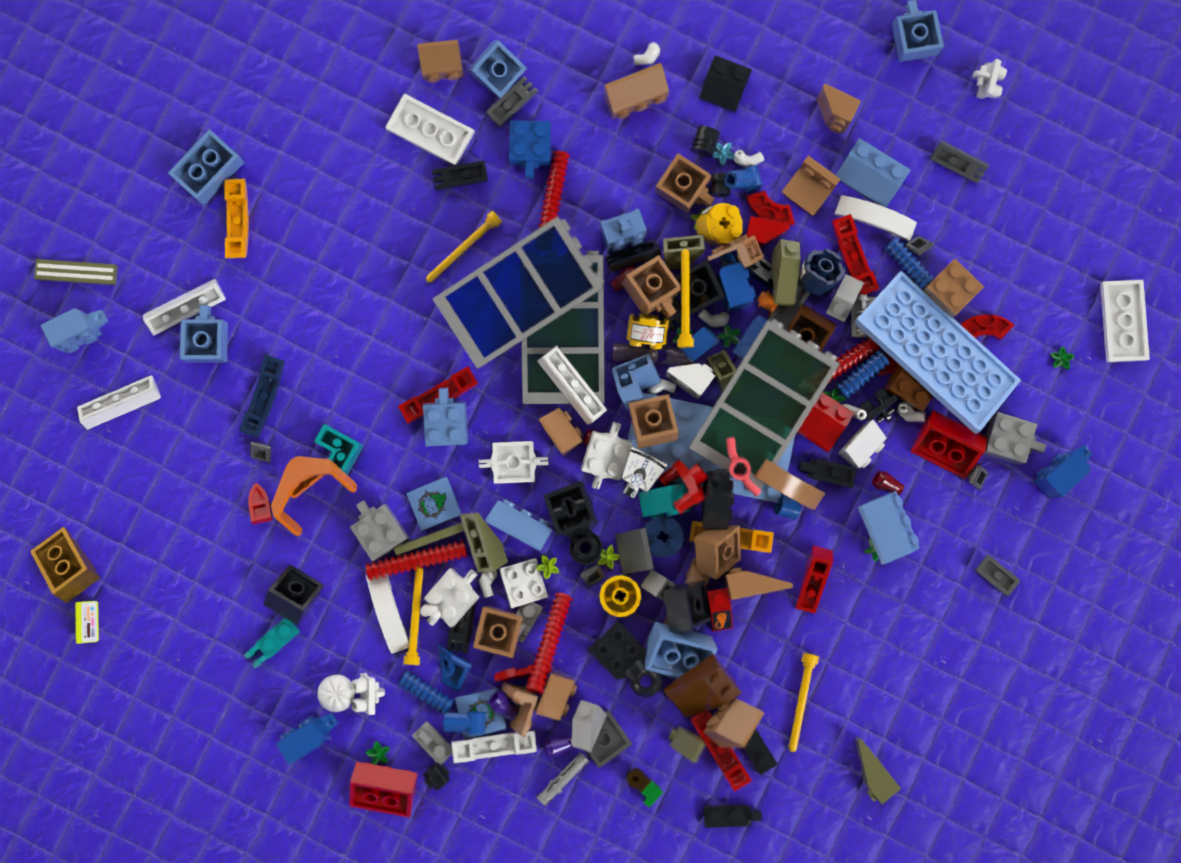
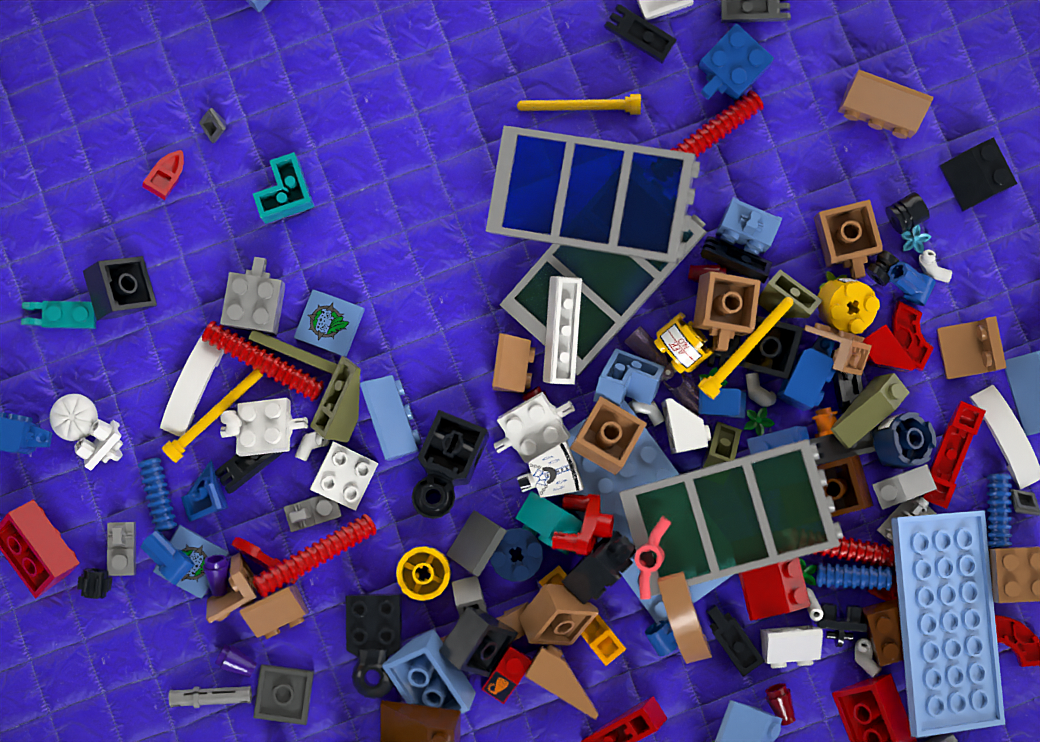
camera: 40 degrees right, 0 degrees up
dark blue slope [239,354,285,438] -> none
orange piece [271,456,357,536] -> none
green plant [365,740,390,765] -> none
red slope [398,366,478,424] -> none
medium blue hinge [423,388,469,446] -> none
white slope [452,731,537,763] -> none
medium nougat slope [473,606,523,658] -> none
white plate [479,441,548,484] -> none
lime plant [535,555,559,580] -> none
light grey slope [572,700,607,753] -> none
dark grey slope [580,564,605,587] -> none
lime plant [598,545,619,569] -> none
white arm [634,43,660,65] -> none

